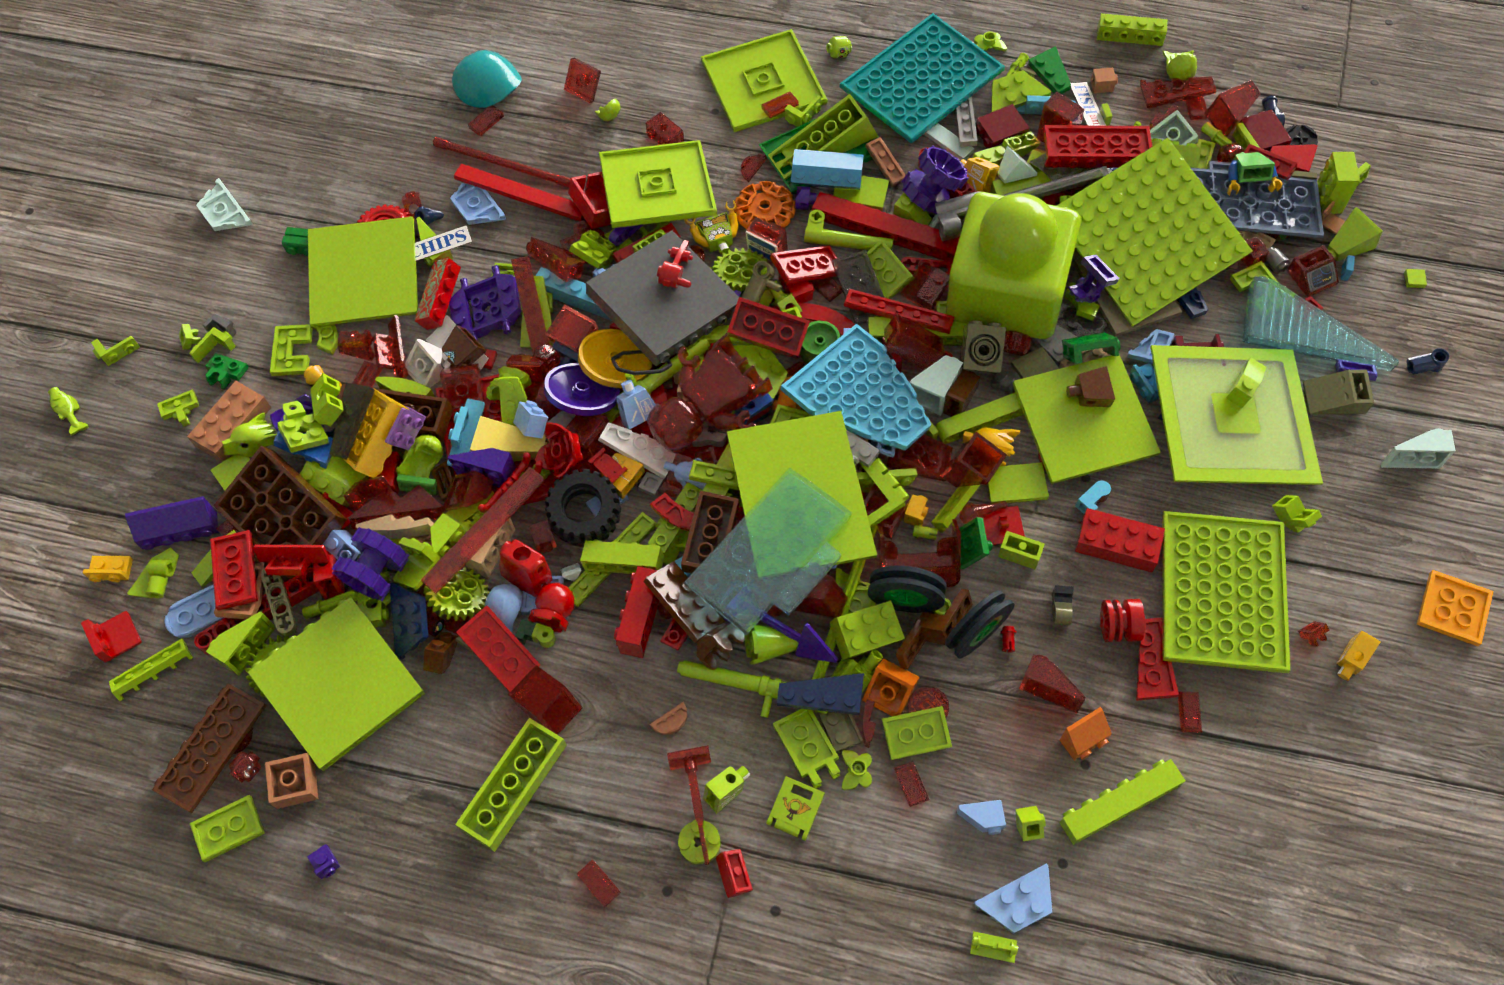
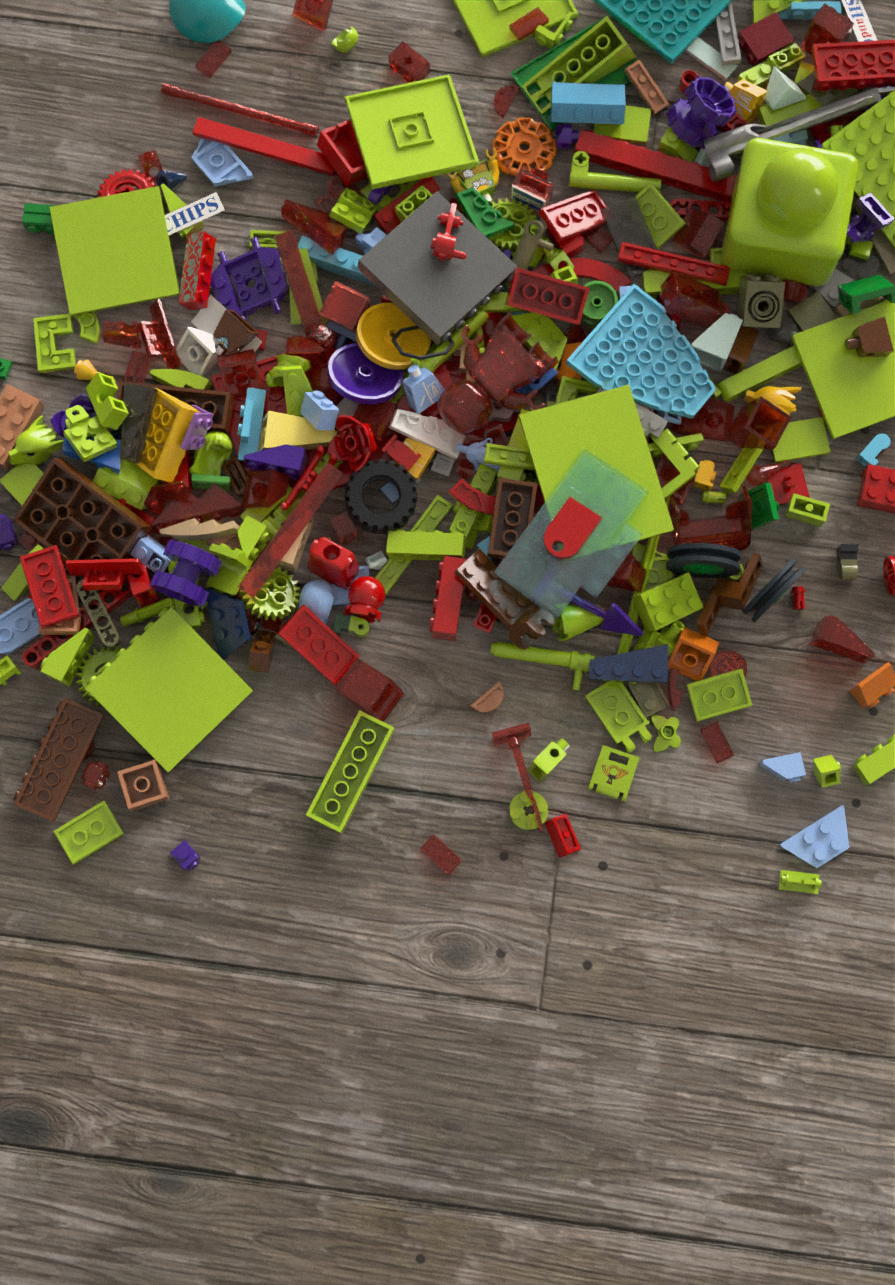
camera: 10 degrees left, 15 degrees up
lime tile [1100,103,1112,126] -> none
none -> green wing [456,187,514,238]
none -> red tile [544,496,602,559]

